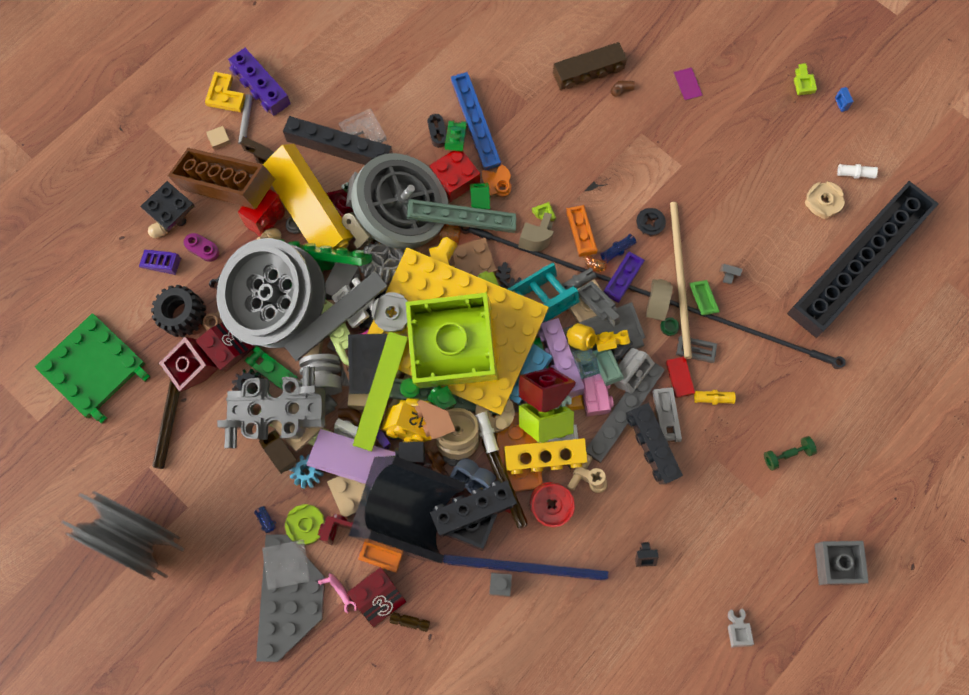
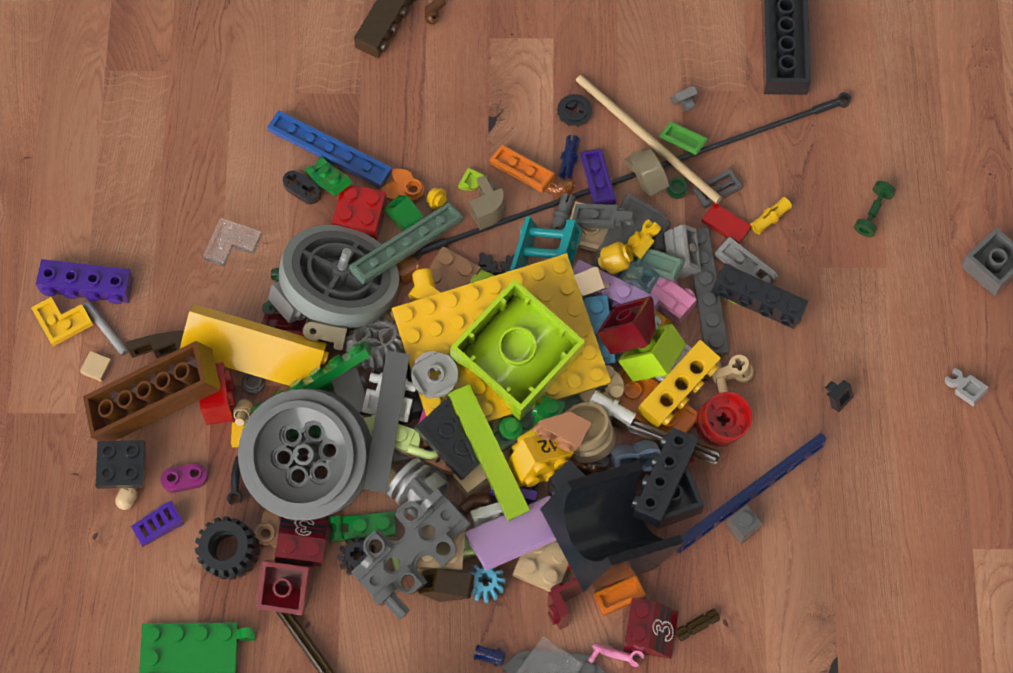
camera: 40 degrees left, 5 degrees down
black brick [283,116,393,165] -> none
lime tile [285,504,325,545] -> none
none -> yellow plate [426,188,447,210]
none -> tan panel [573,267,610,298]

